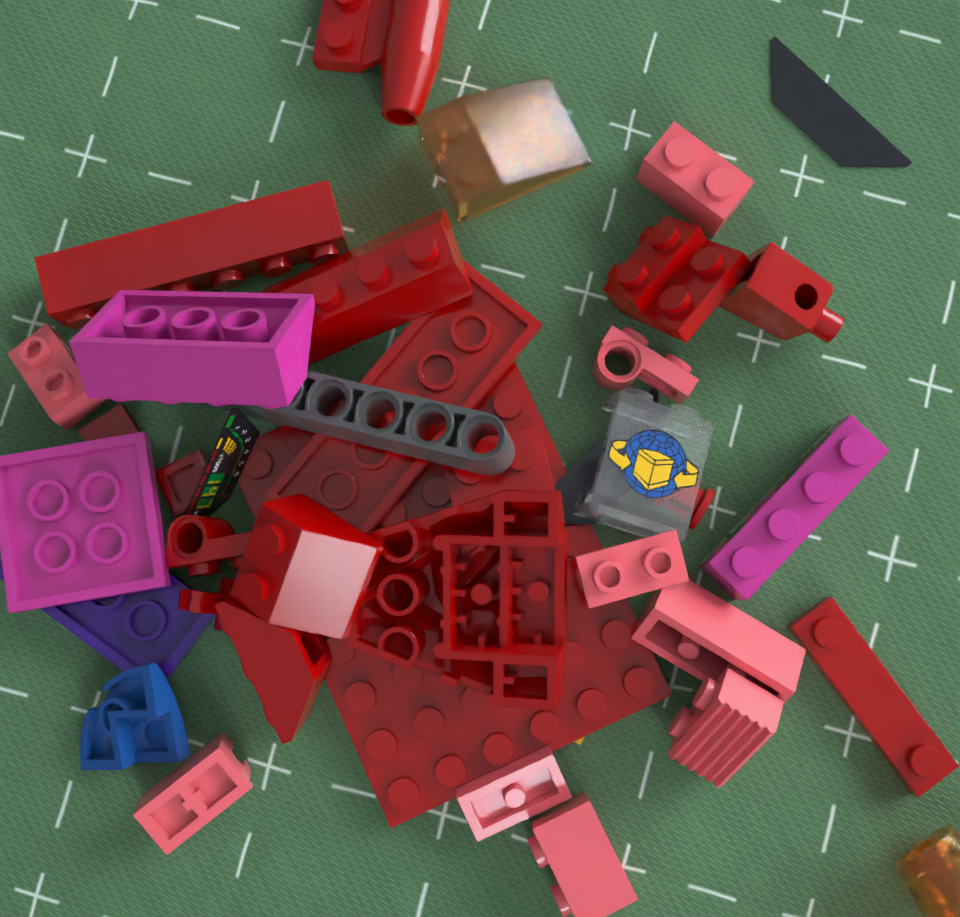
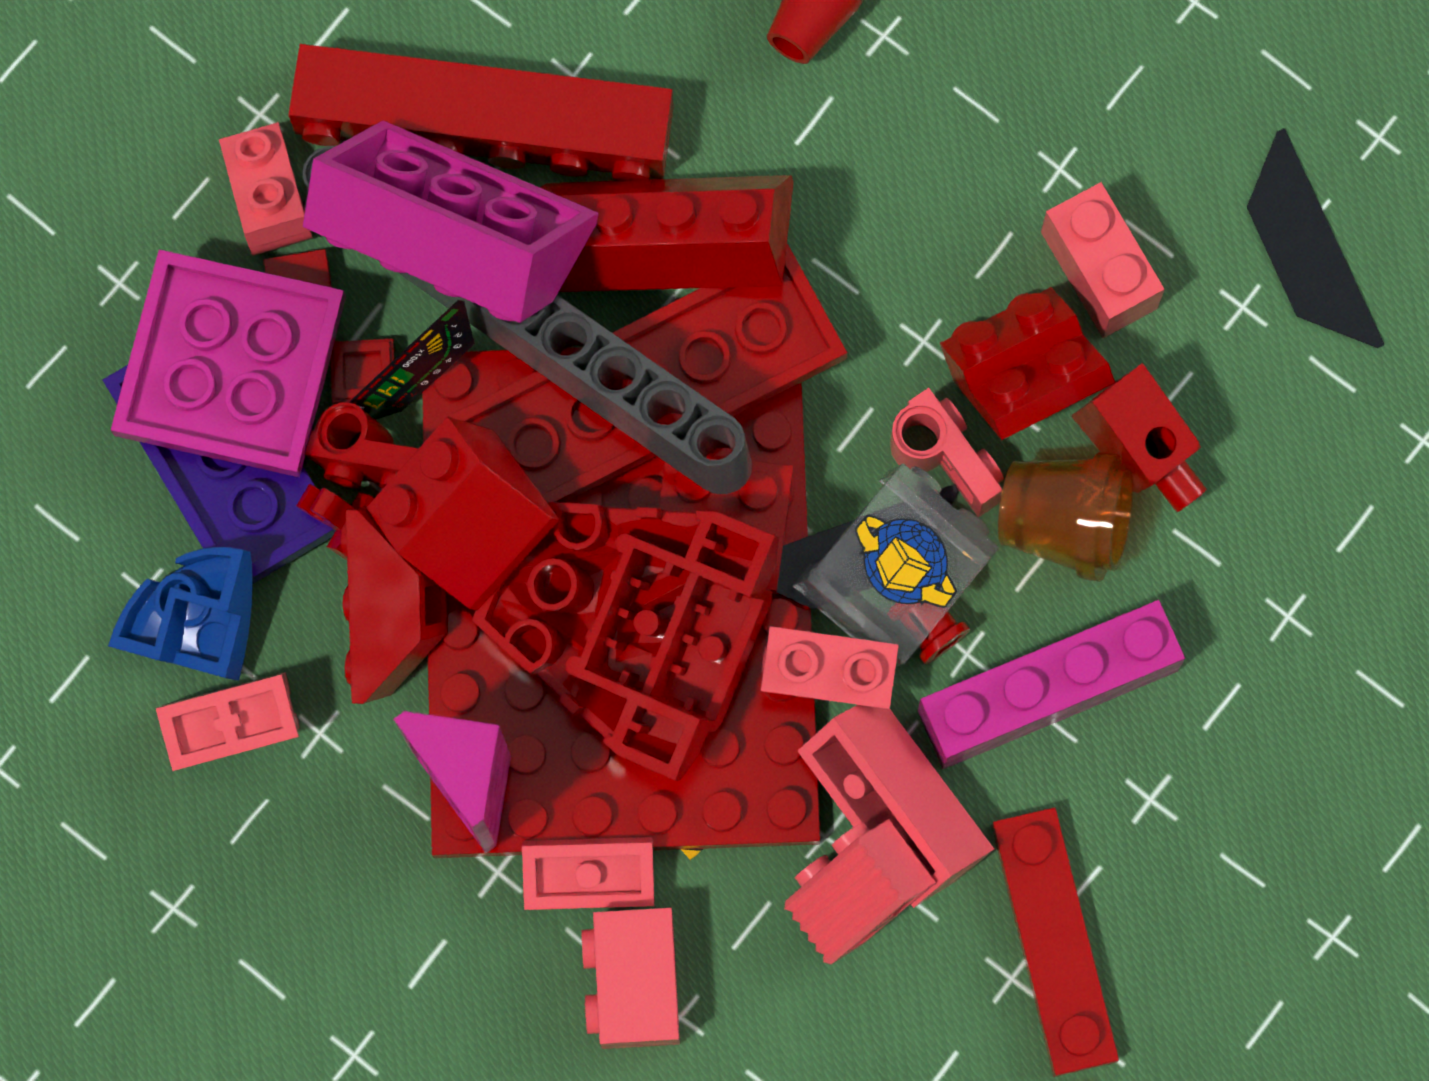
camera: 25 degrees right, 5 degrees down
clear orange slope [416,77,591,224] -> none
none -> dark pink slope [394,711,511,853]
none -> clear orange piece [998,452,1133,582]

